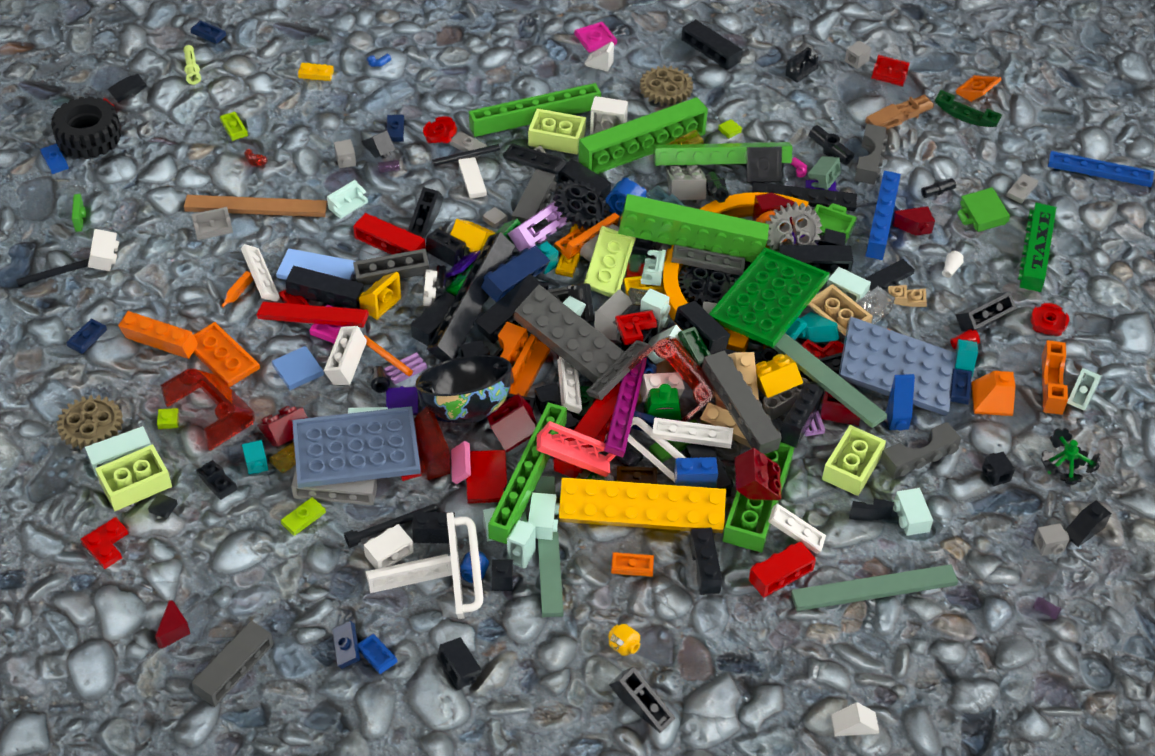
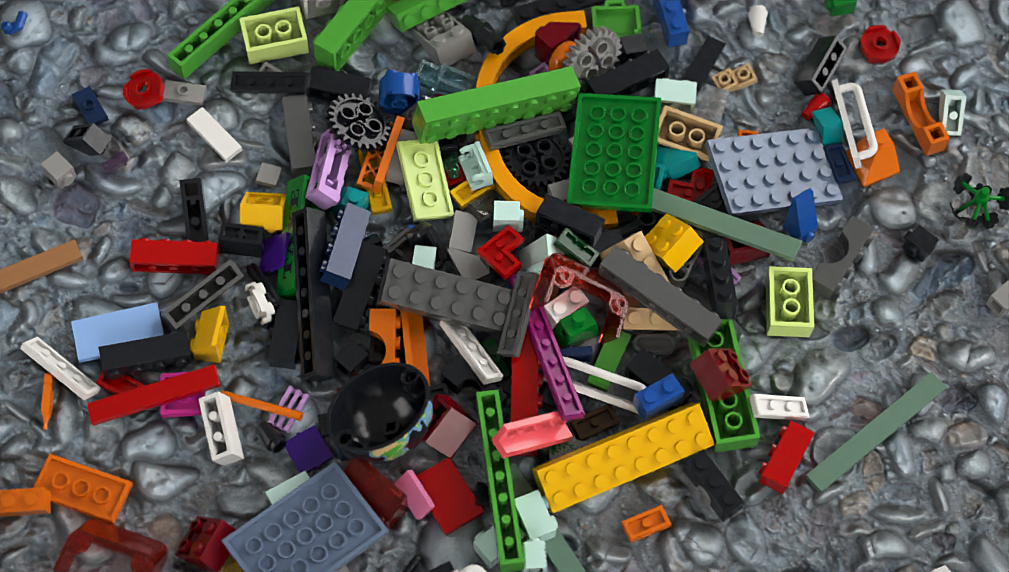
camera: 30 degrees left, 15 degrees up
medium blue tile [272,346,324,390] -> none
light aqua hinge [327,180,368,219] -> none
black bar [432,144,500,166] -> none
white fence [652,418,734,449] -> none
black slope [849,498,894,521] -> none
light aqua brick [892,488,933,536] -> none
none -> white piece [831,79,878,169]

